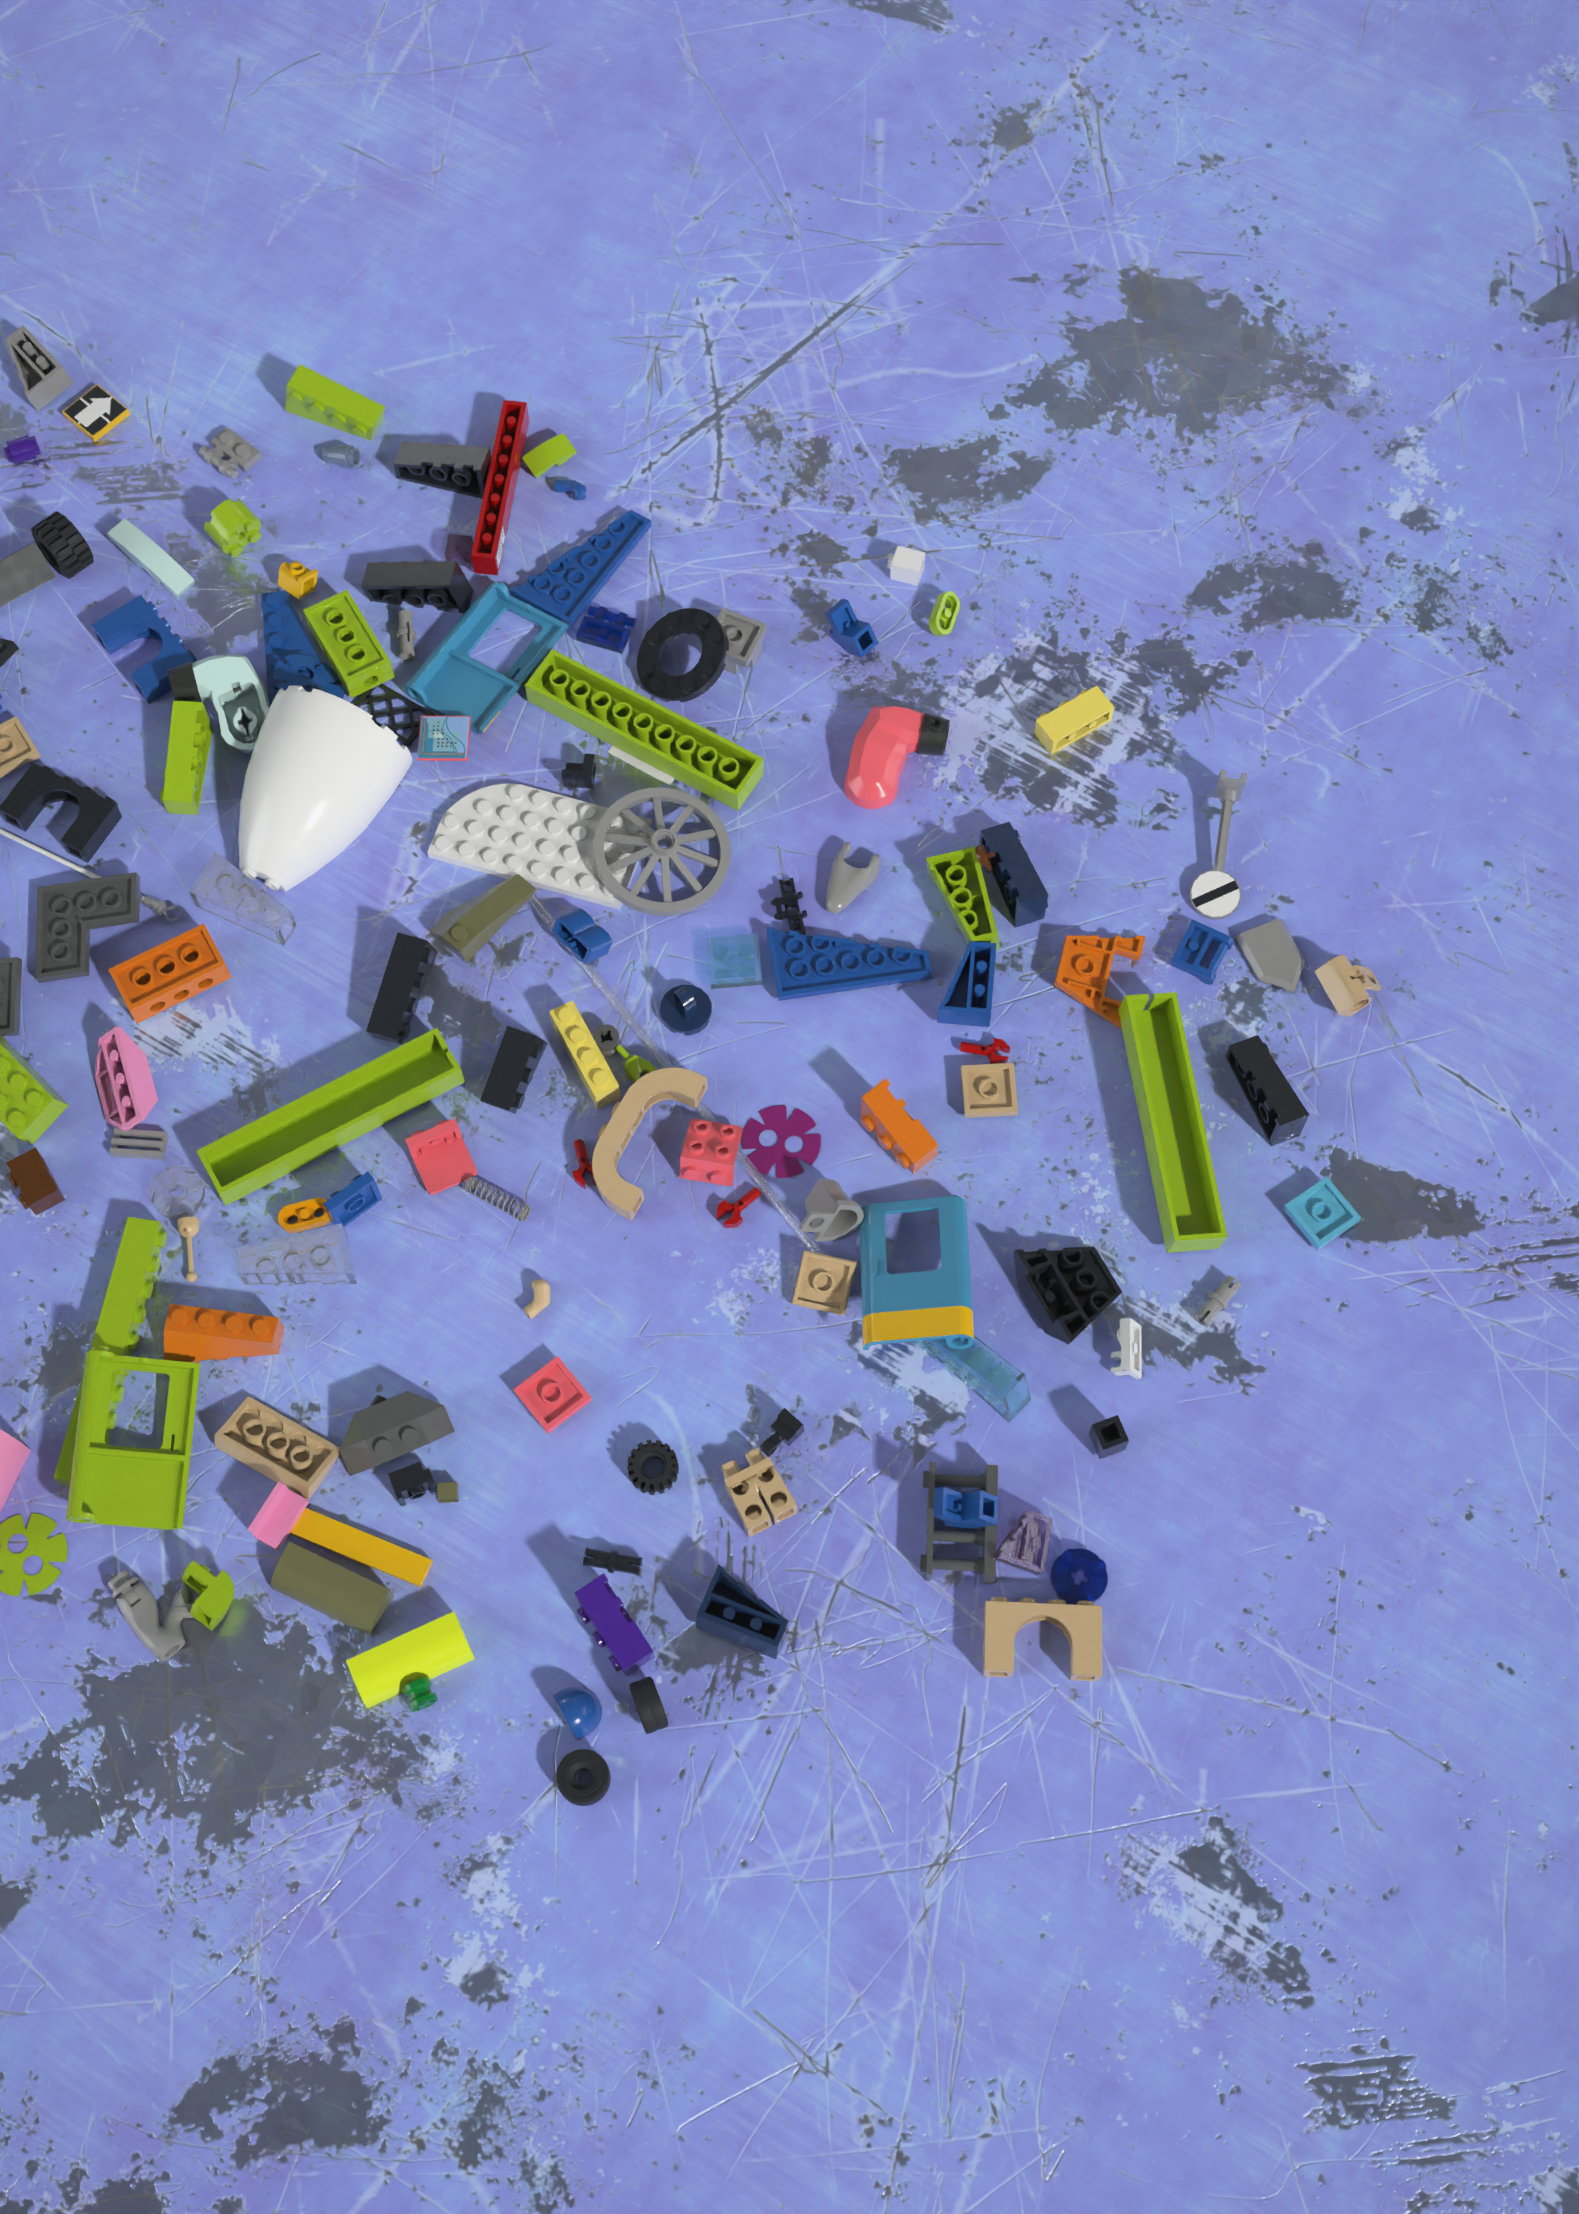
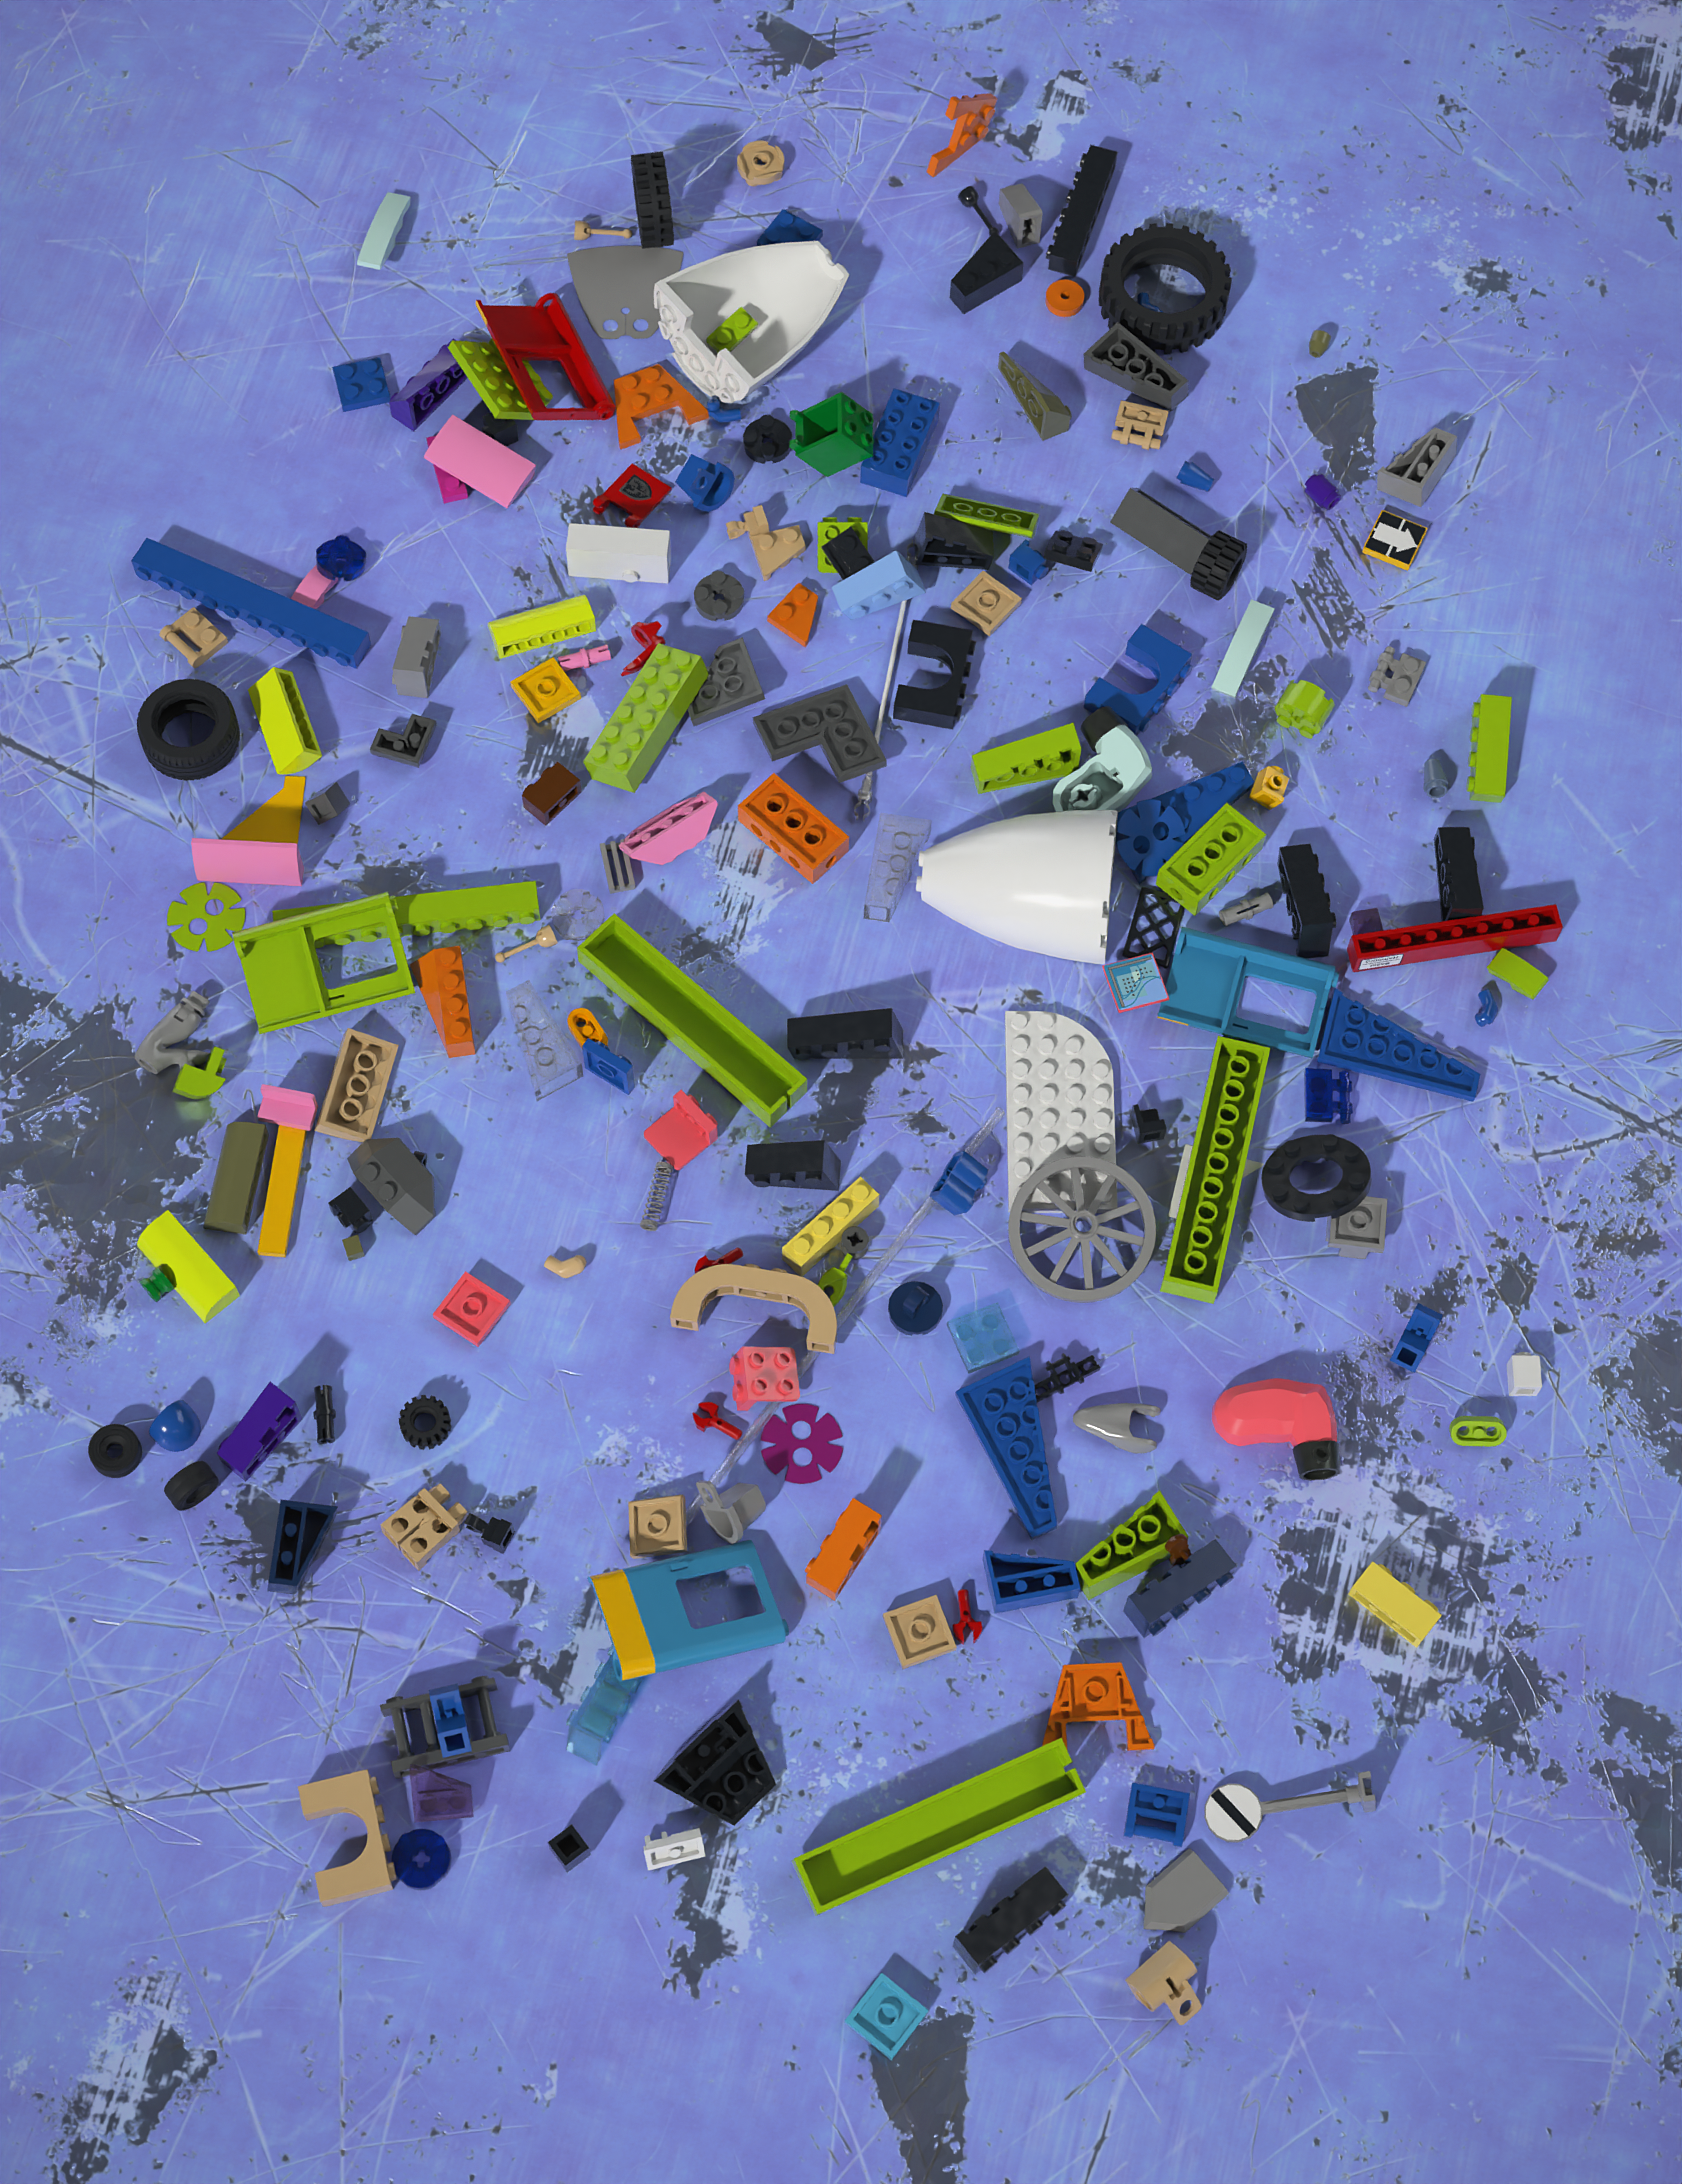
camera: 70 degrees right, 0 degrees up
olive wedge [429,874,537,963] -> none
light grey pin [1194,1276,1242,1327] -> none

